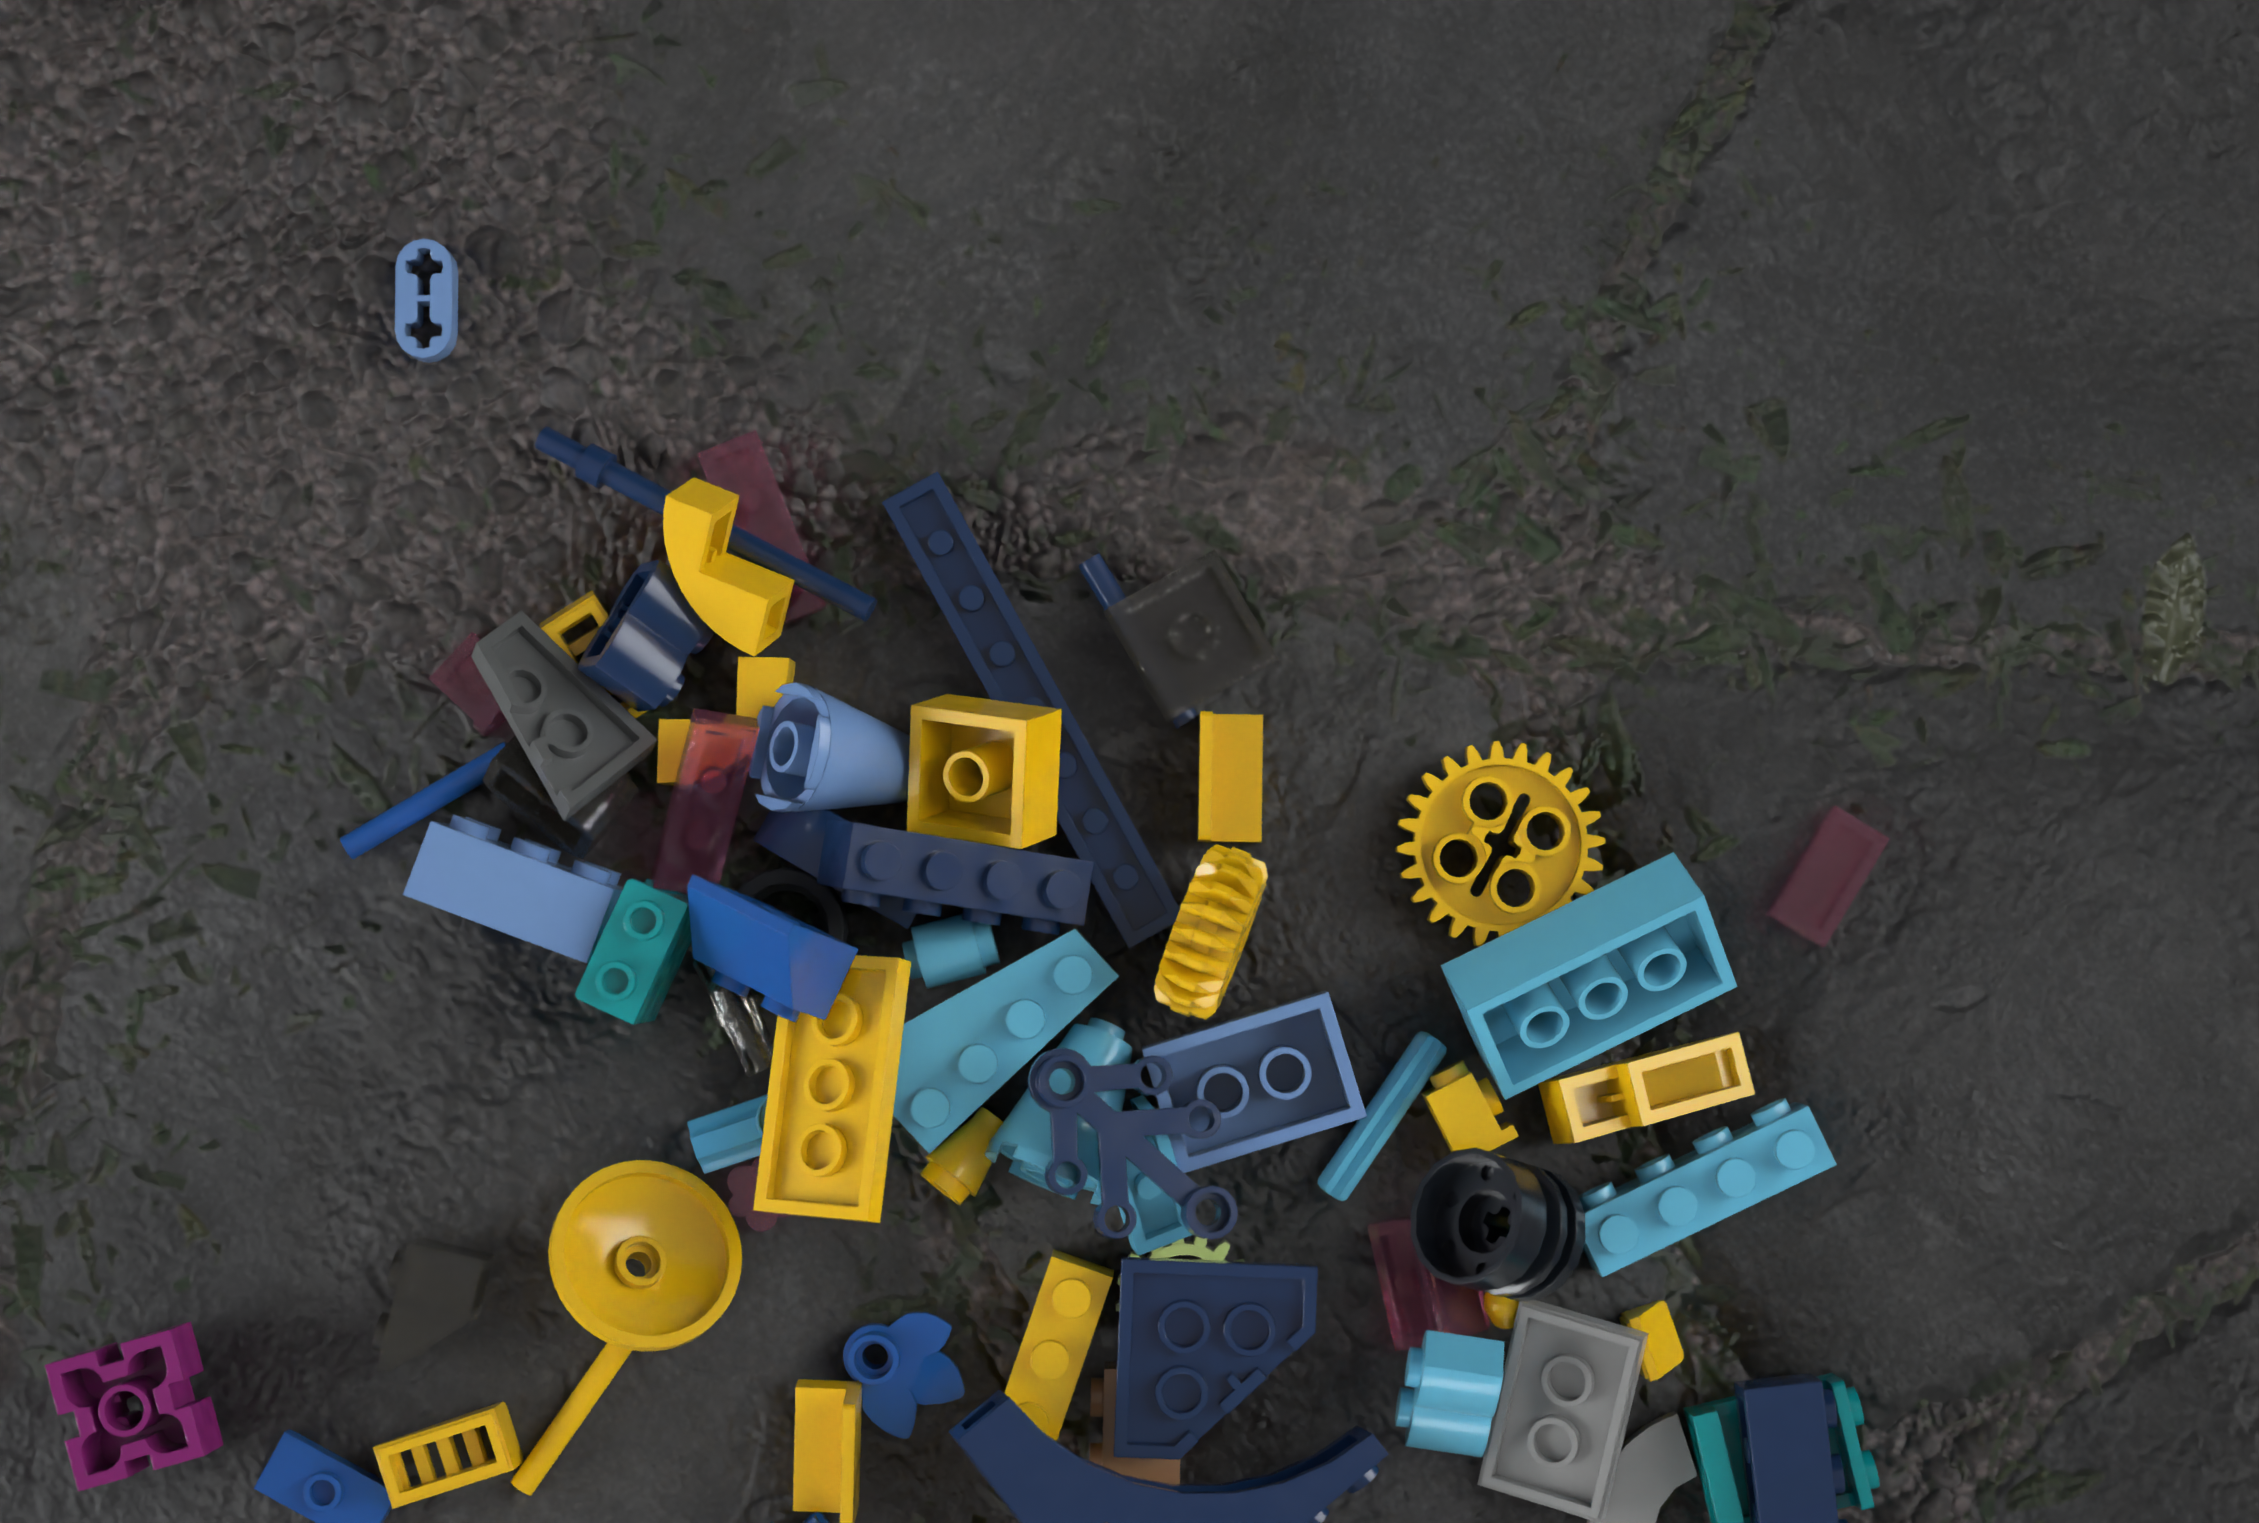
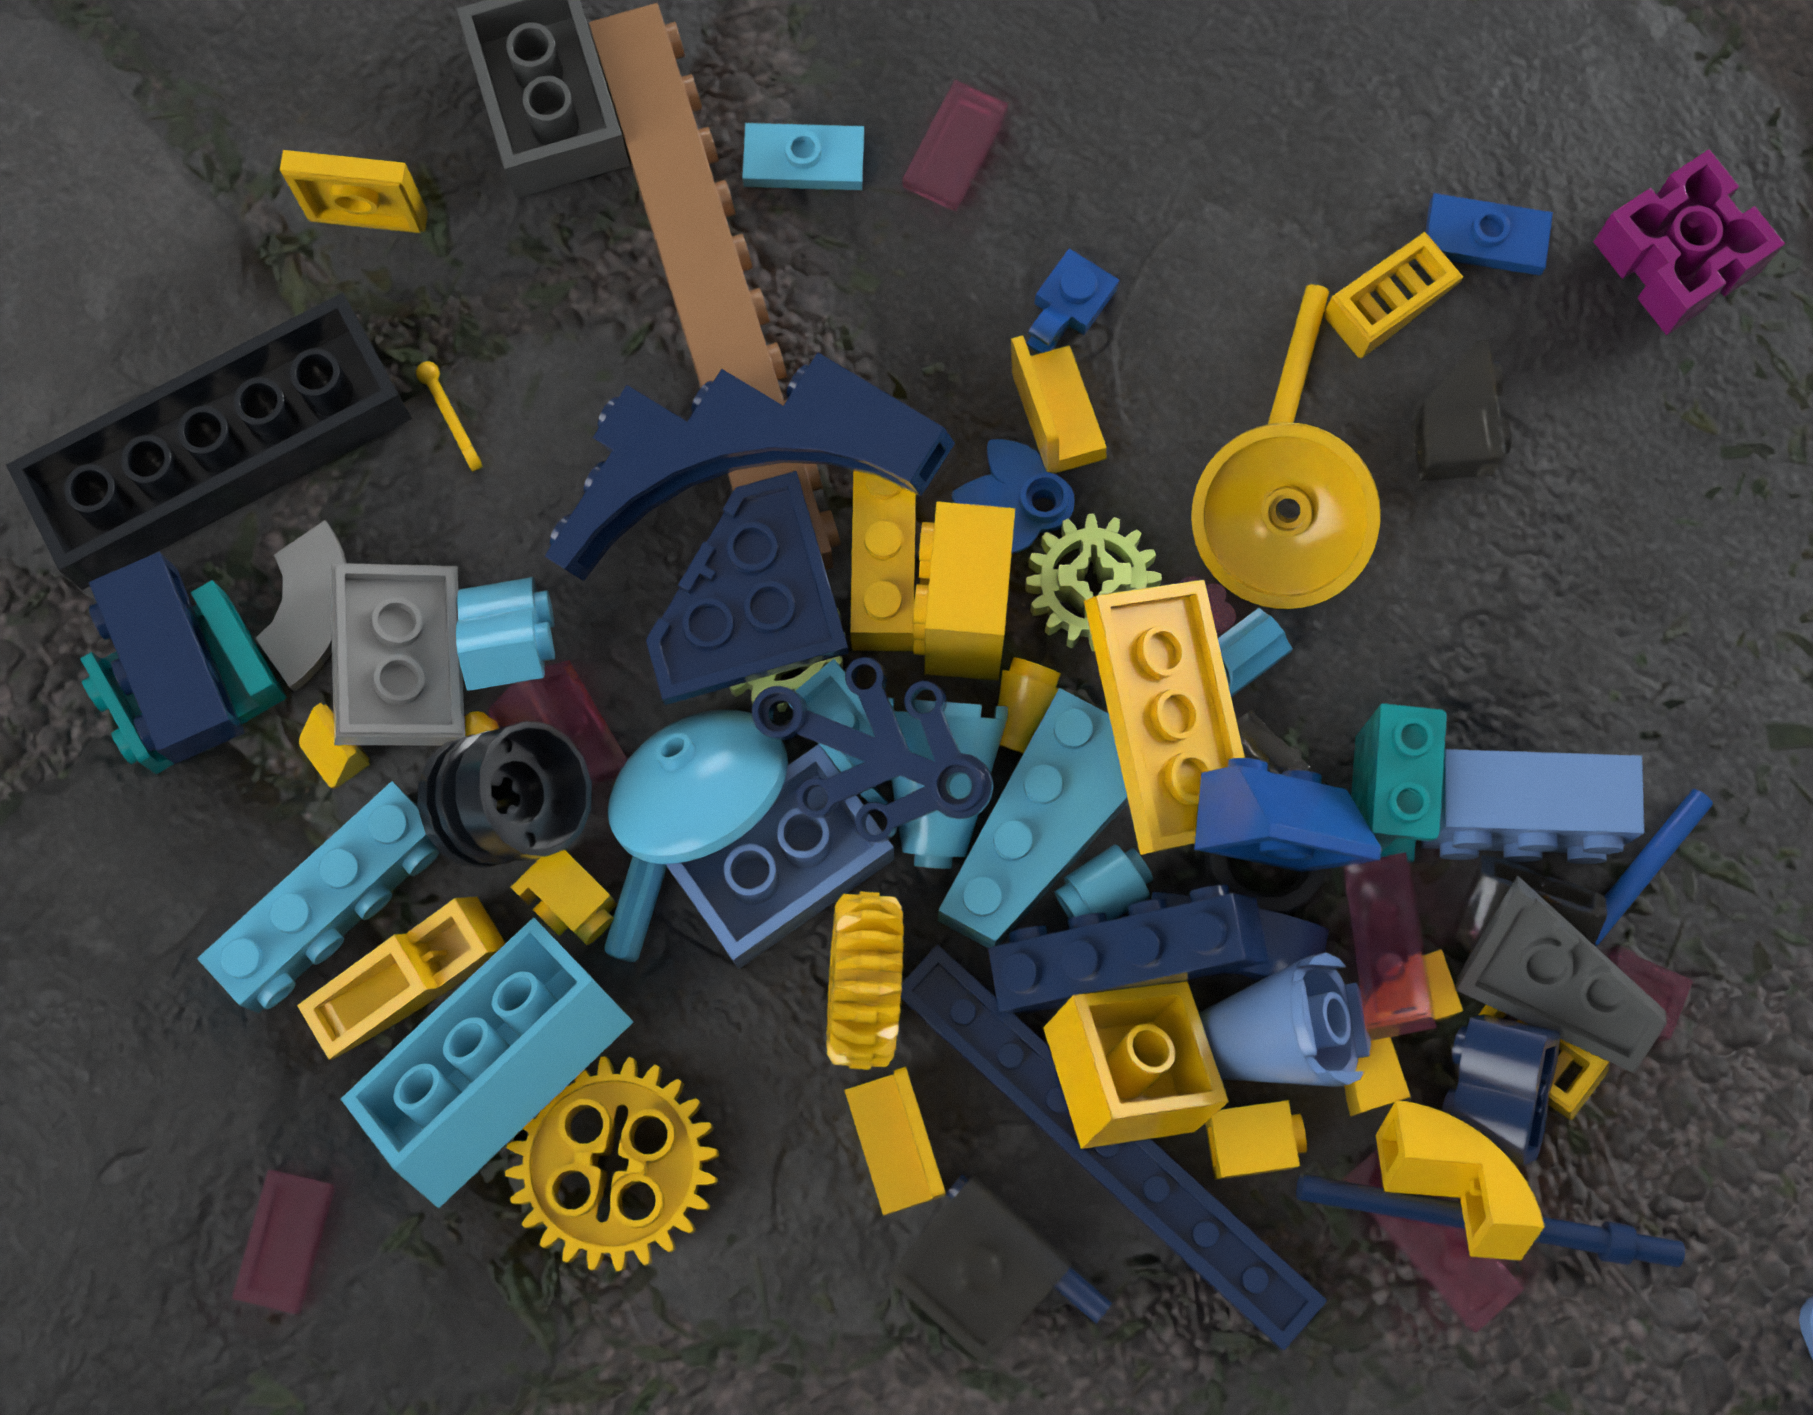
camera: 155 degrees right, 10 degrees down
none -> medium azure dish [608,710,788,864]
none -> yellow brick [913,502,1015,681]
none -> yellowish green gear [1025,514,1162,651]
none -> yellow brick [1205,1100,1307,1180]

